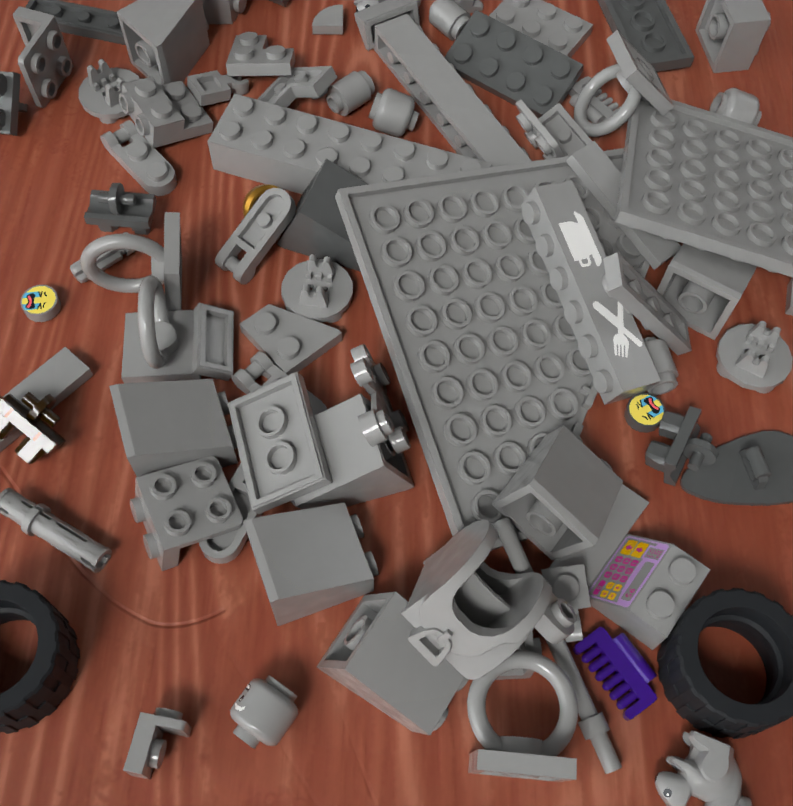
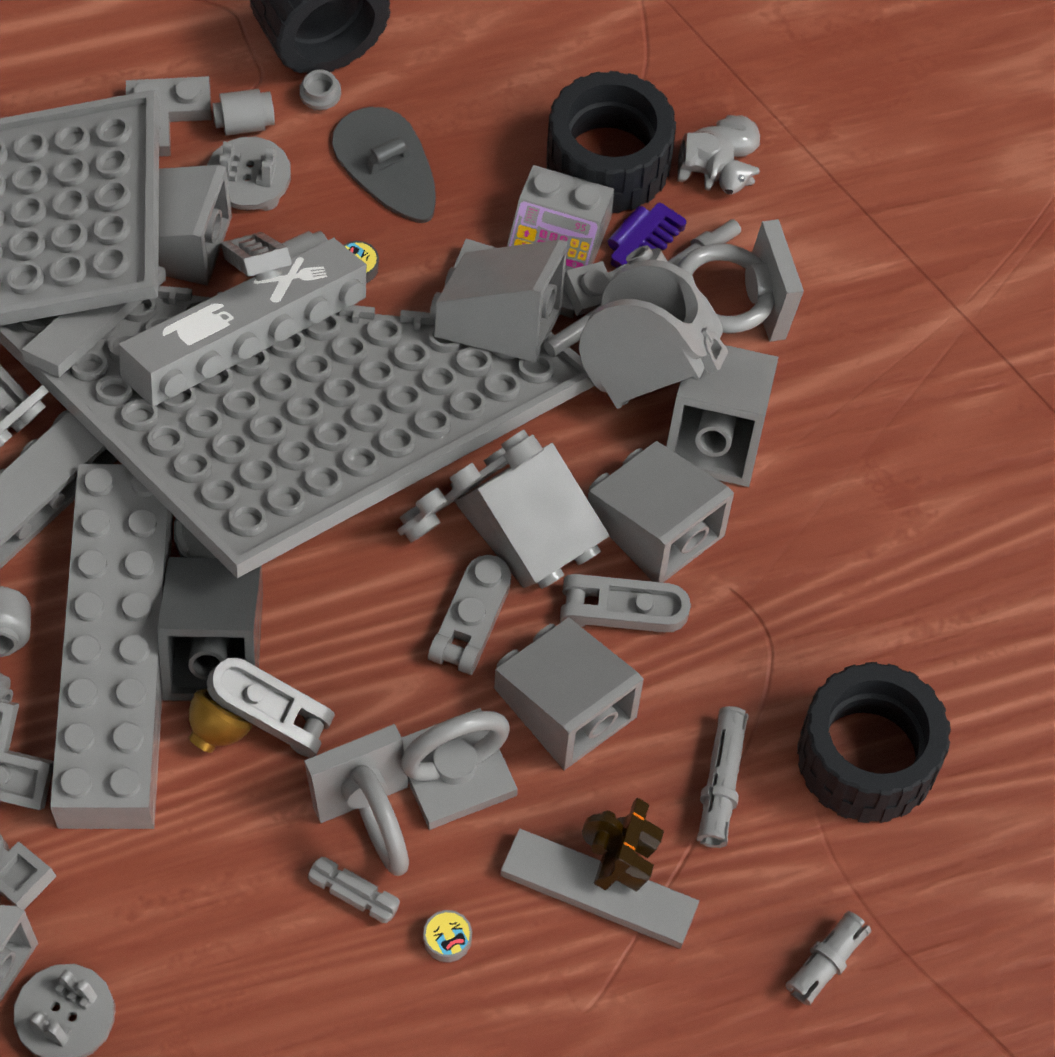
camera: 110 degrees left, 0 degrees up
dark grey hips [84,183,157,235] -> none
light grey plate [100,120,177,196] -> none
light grey plate [119,77,213,148] -> none
light grey bracket [123,707,192,780] -> none
light grey bracket [130,456,243,571] -> none
light grey tile [192,302,234,381] -> none
light grey tile [227,371,332,514] -> none
light grey head [230,675,298,749] -> none
light grey wing [239,304,342,375] -> none
light grey plate [281,254,353,323] -> none
dark grey hips [645,406,719,486] -> none

